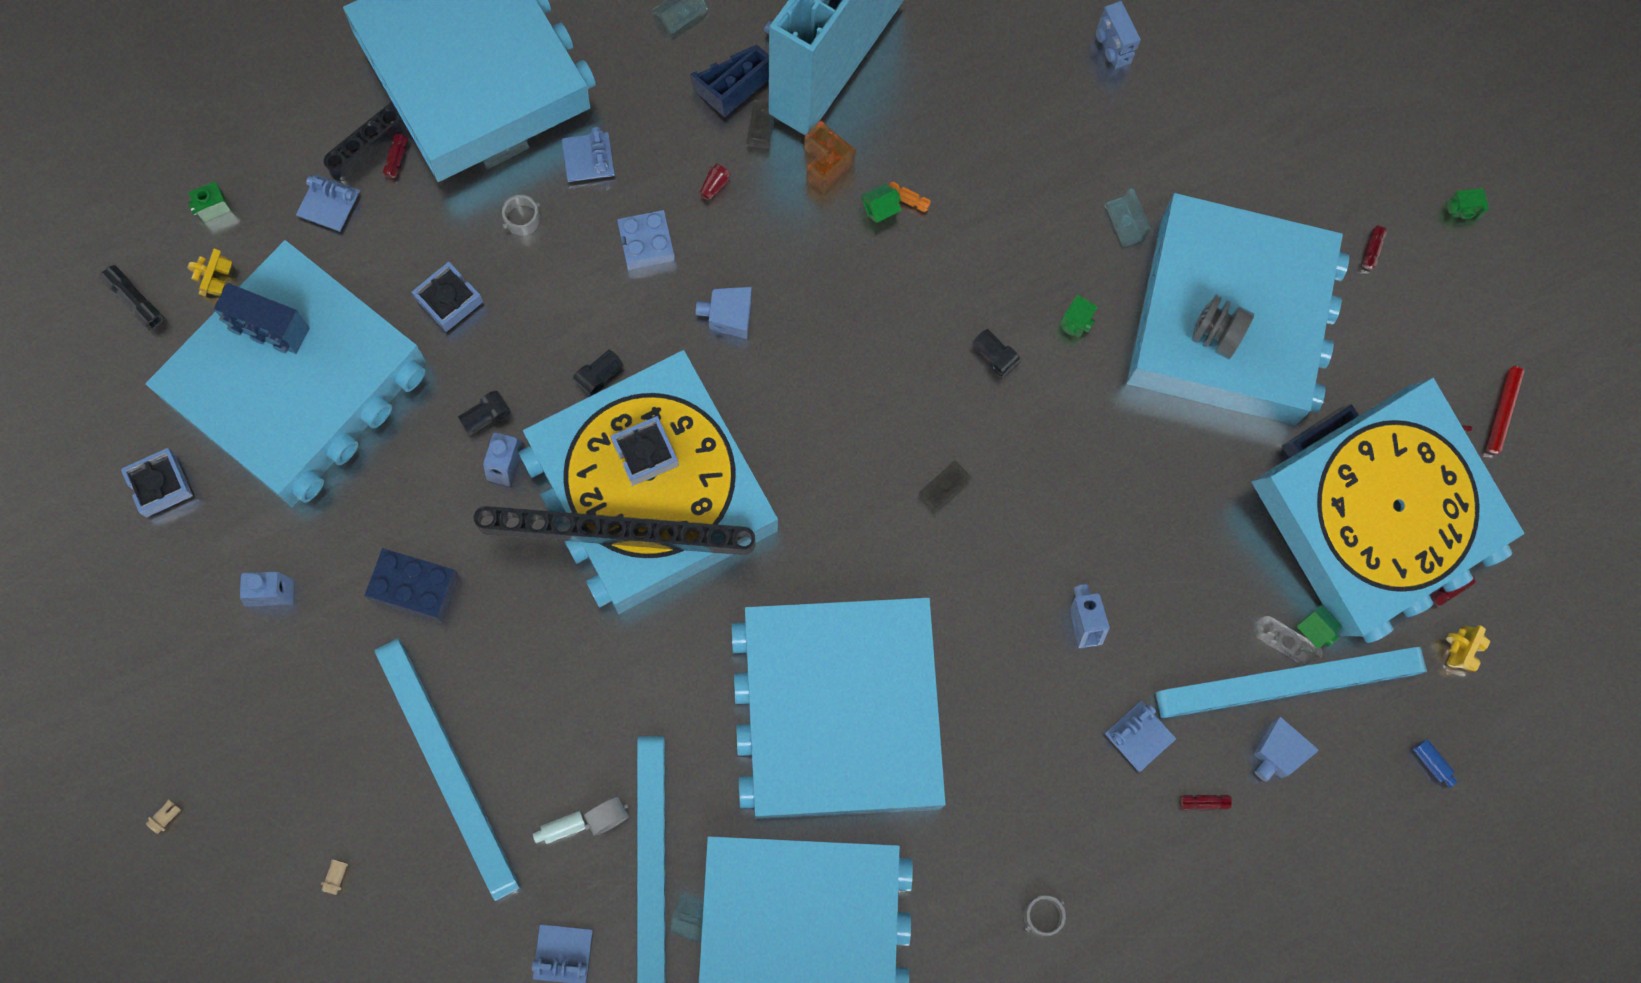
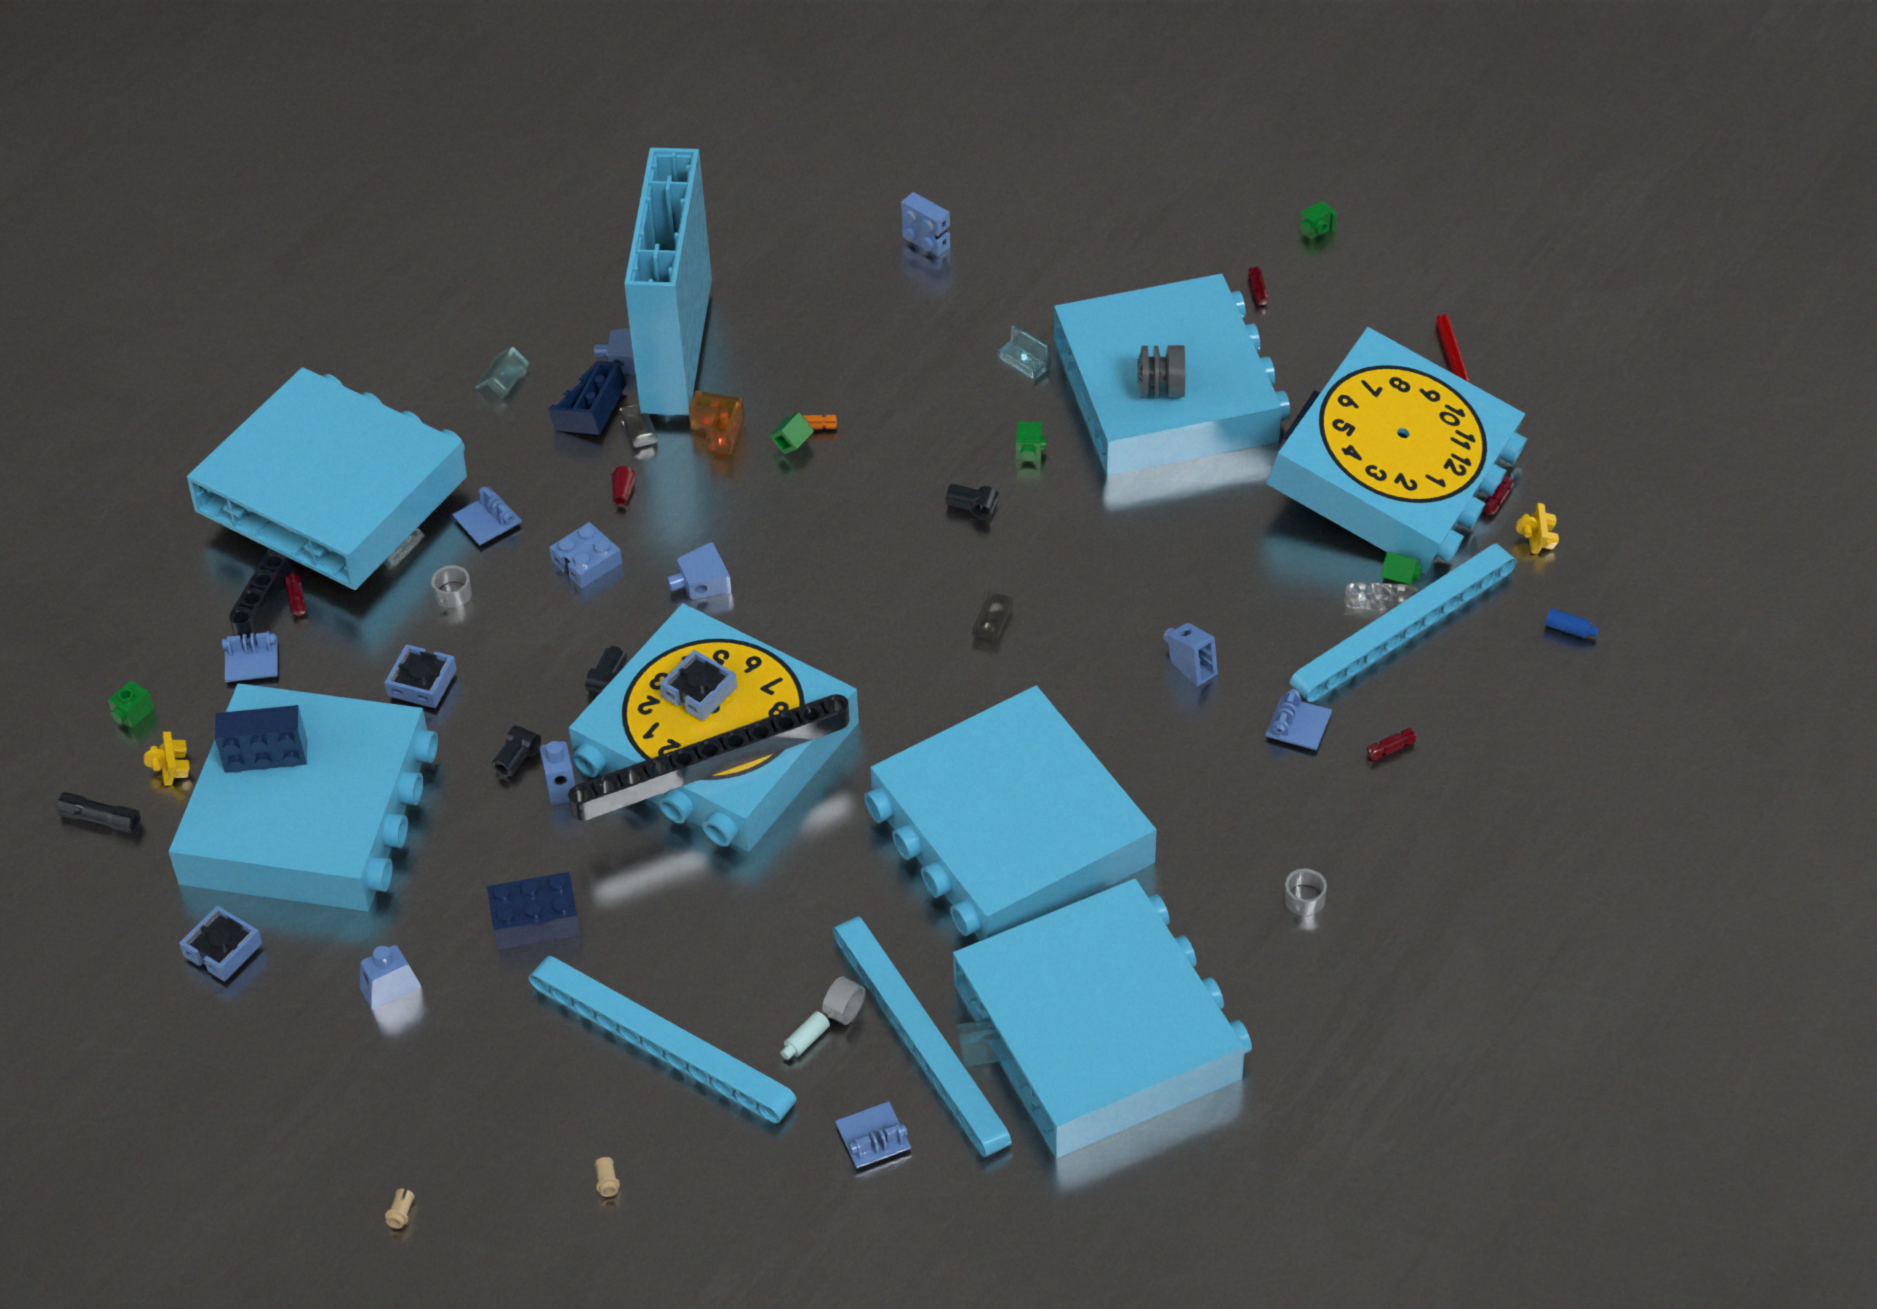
camera: 20 degrees left, 25 degrees down
medium blue torso [1254,717,1318,782] -> none

